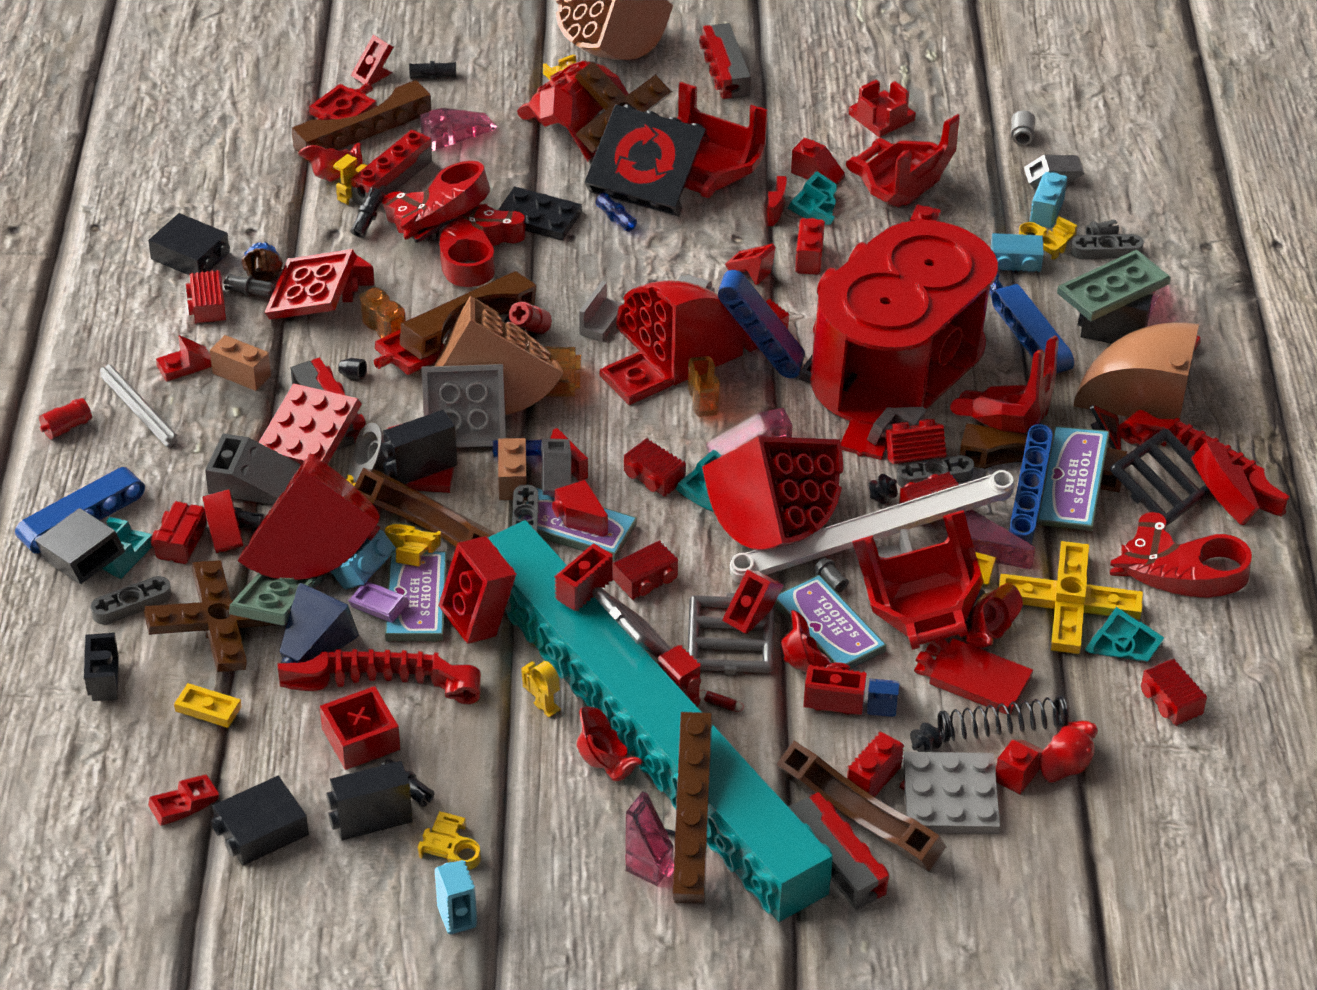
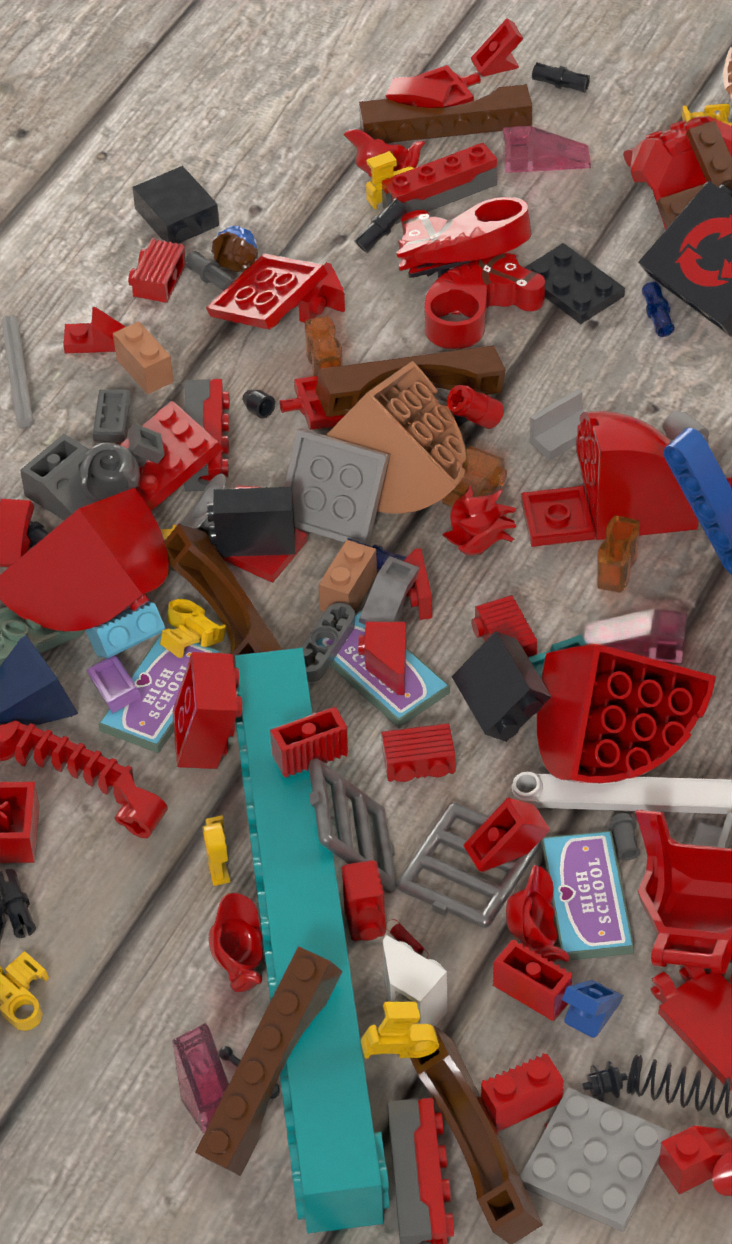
camera: 30 degrees right, 5 degrees up
none -> dark grey piece [80,443,140,501]
none -> dark grey plate [93,390,131,442]
none -> dark grey tile [127,423,164,467]
none -> yellow piece [360,1002,439,1059]
none -> white slope [382,935,447,1026]
none -> red slope [385,77,452,108]
none -> red hair [442,485,516,556]
none -> black brick [451,631,552,742]

